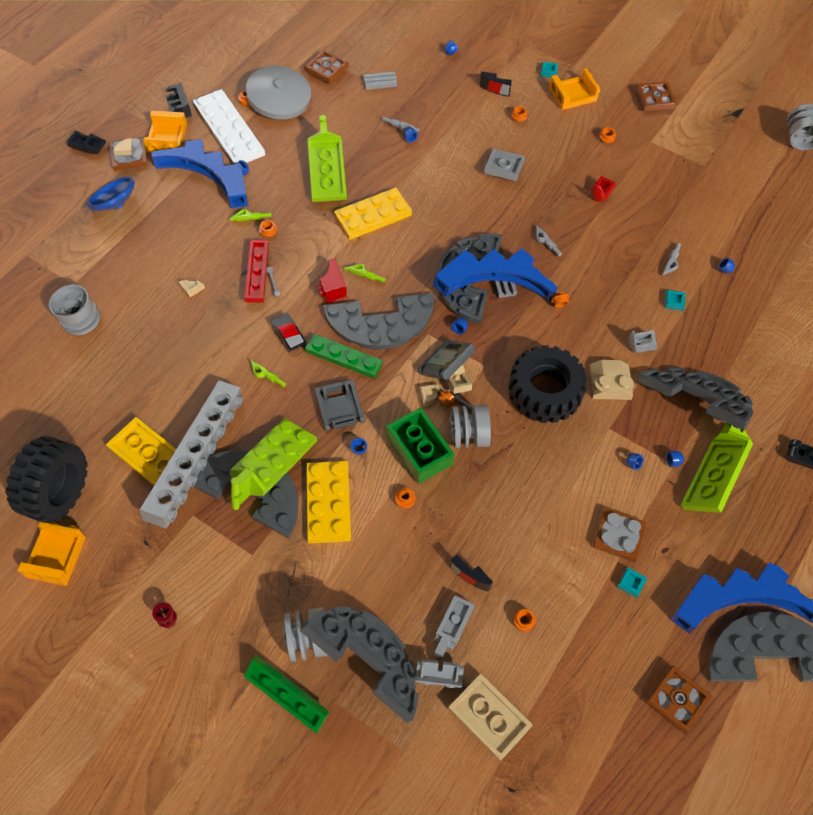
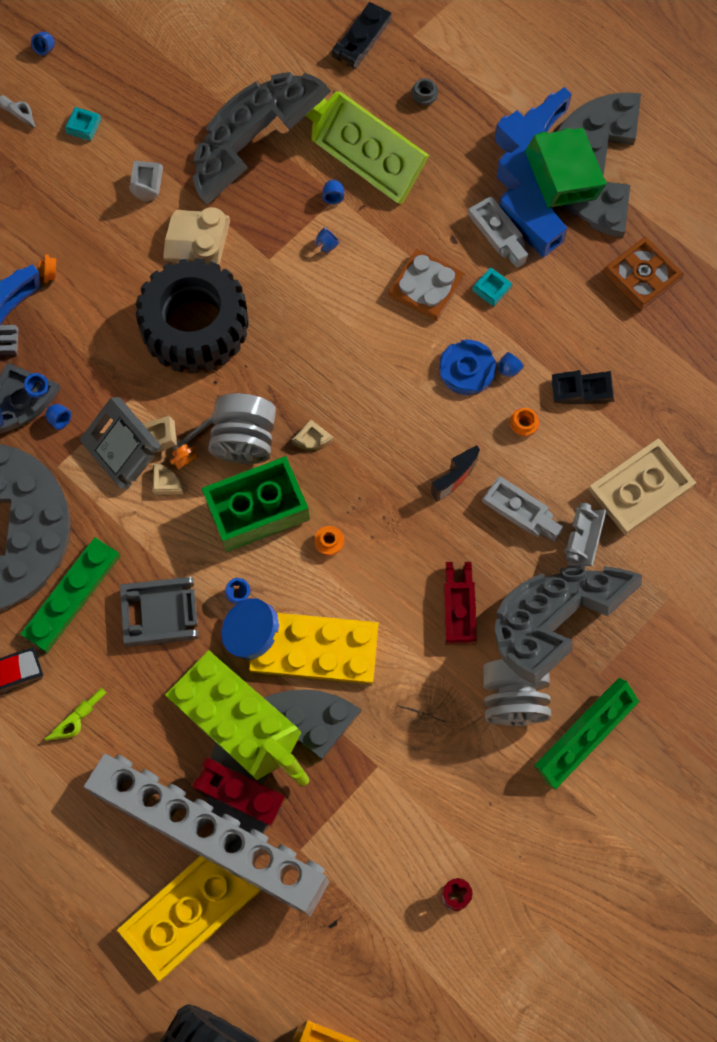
camera: 80 degrees left, 10 degrees up
none -> blue hinge [24,373,48,399]
none -> dark red plate [191,757,286,827]
none -> blue tile [221,598,279,660]
none -> tan tile [292,420,333,450]
none -> dark grey plate [411,78,438,105]
none -> blue tile [439,339,497,396]
none -> dark red hinge [444,562,477,645]
none -> light grey hinge [468,196,528,268]
none -> blue hinge [498,352,524,377]
none -> green brick [525,128,607,208]
none -> black slope [552,370,615,404]

